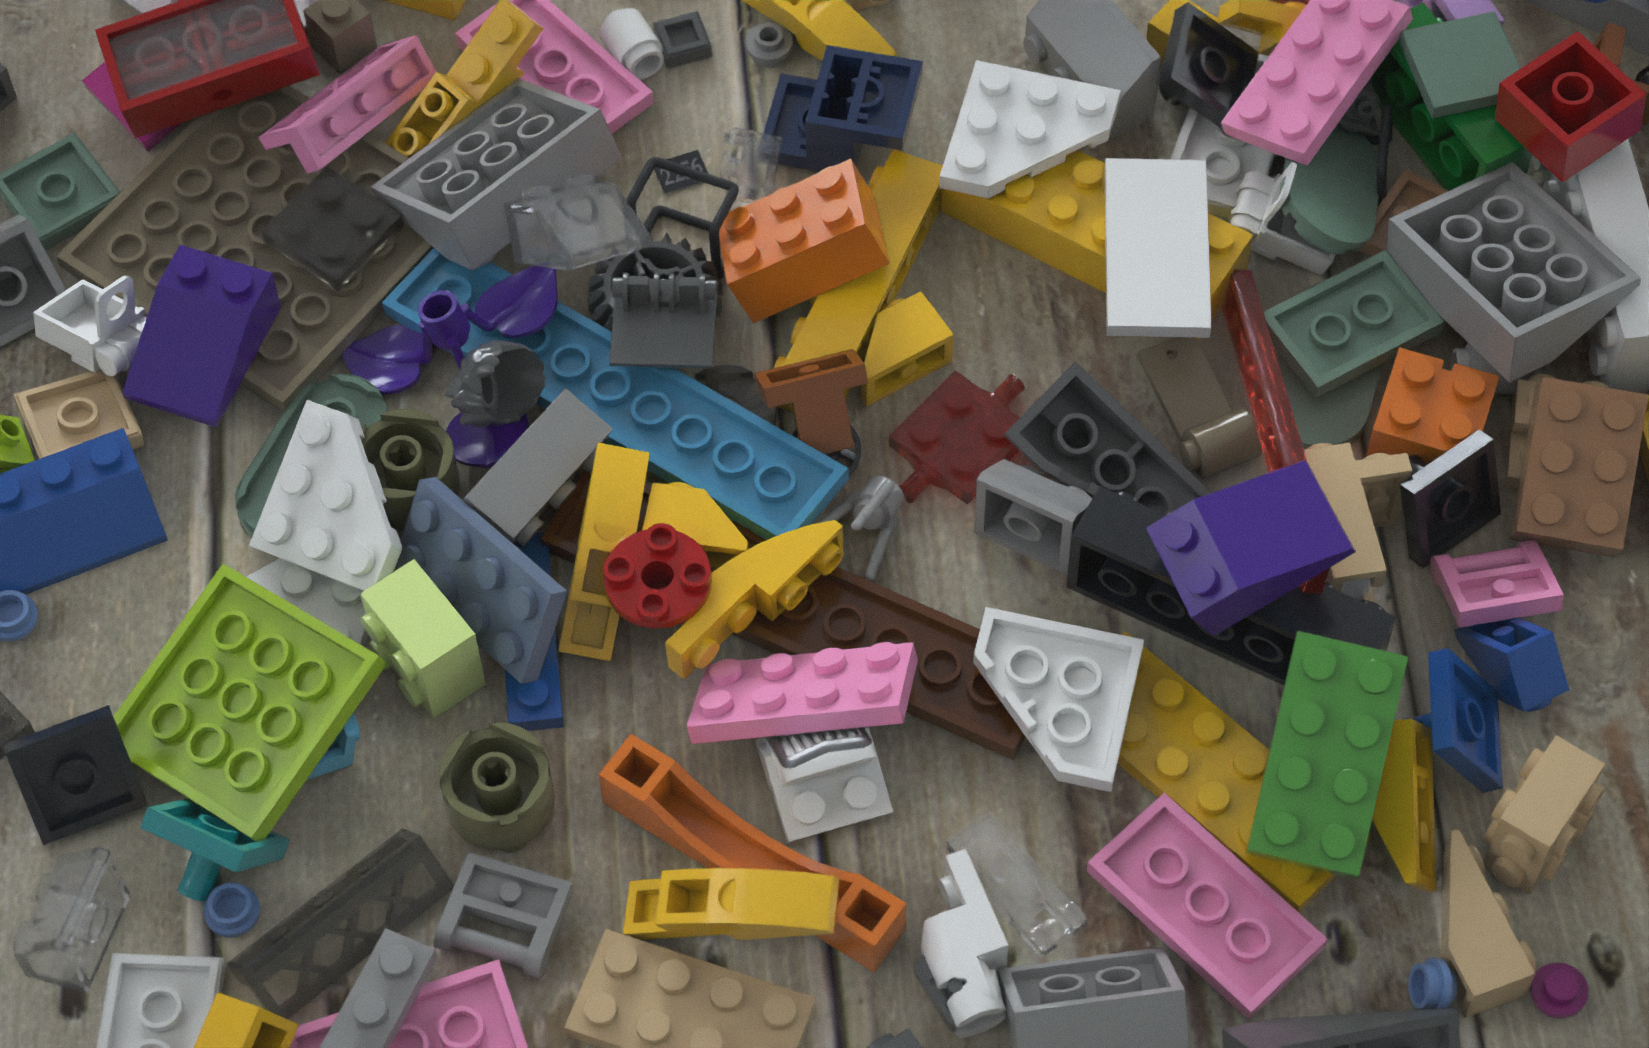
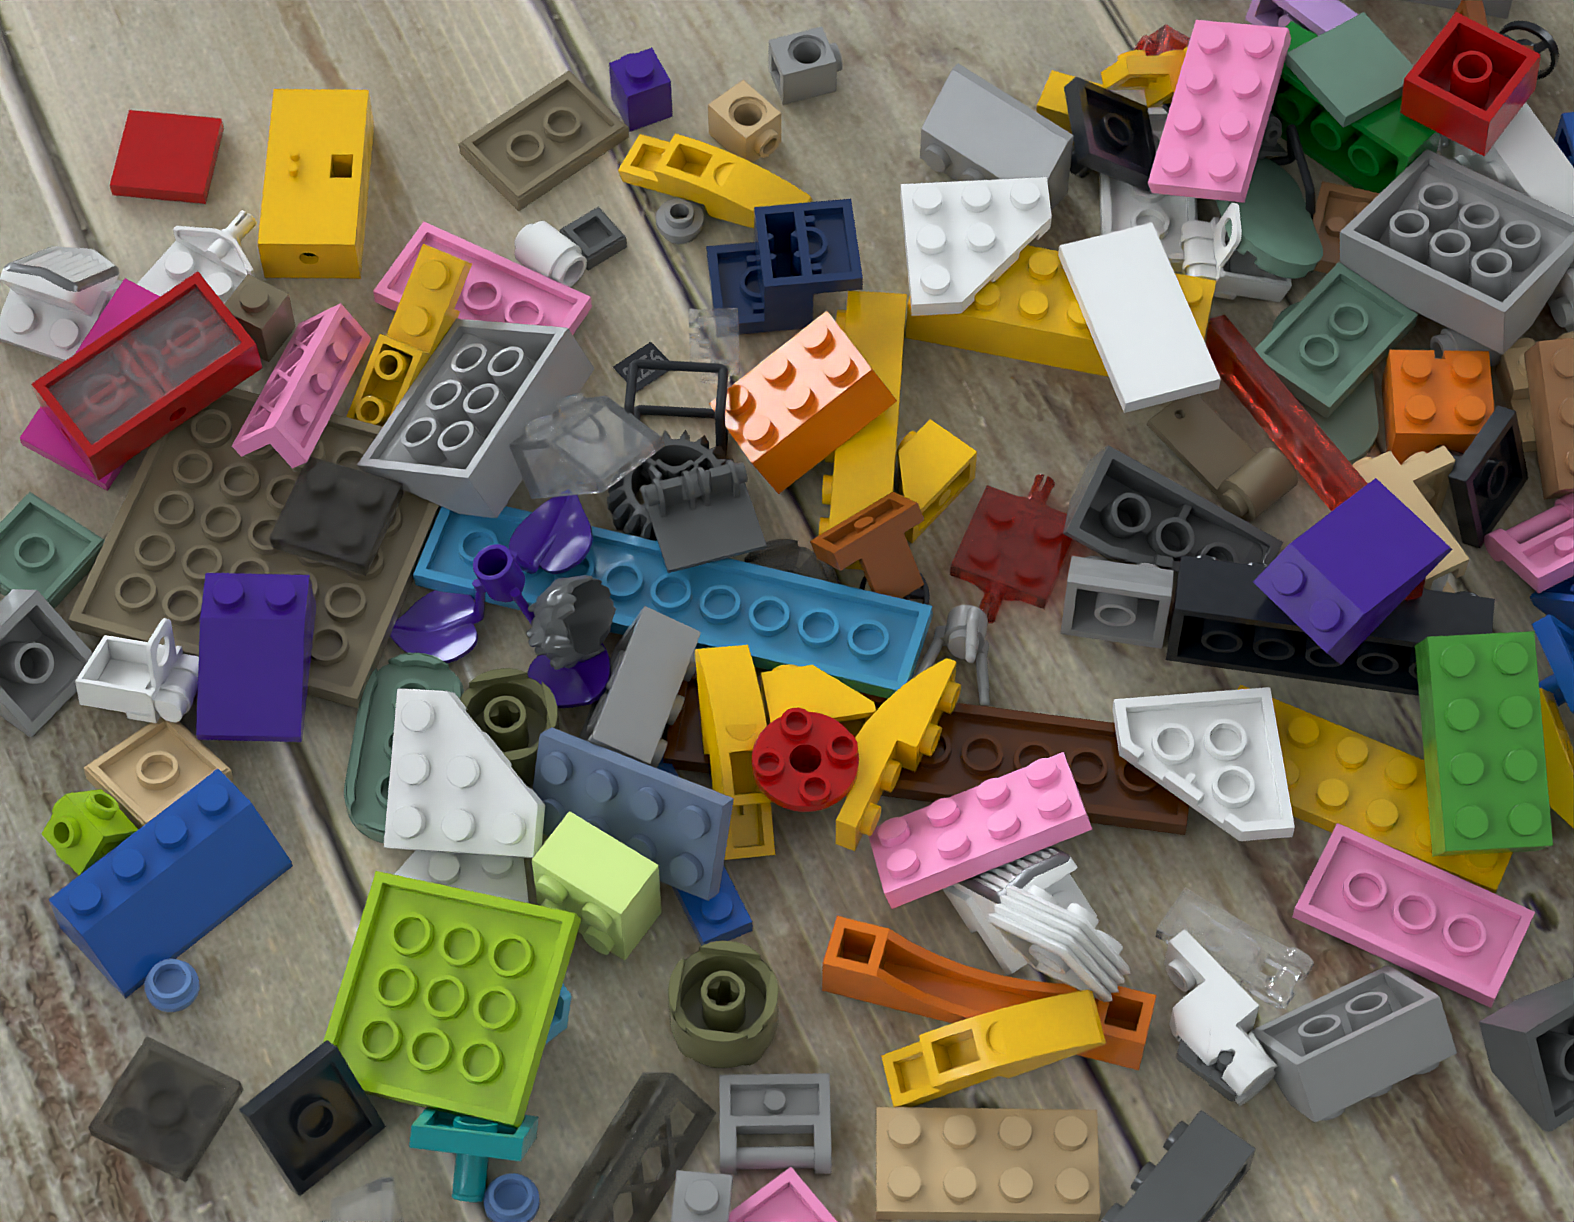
camera: 20 degrees left, 0 degrees up
none -> white brick [988,885,1130,1002]

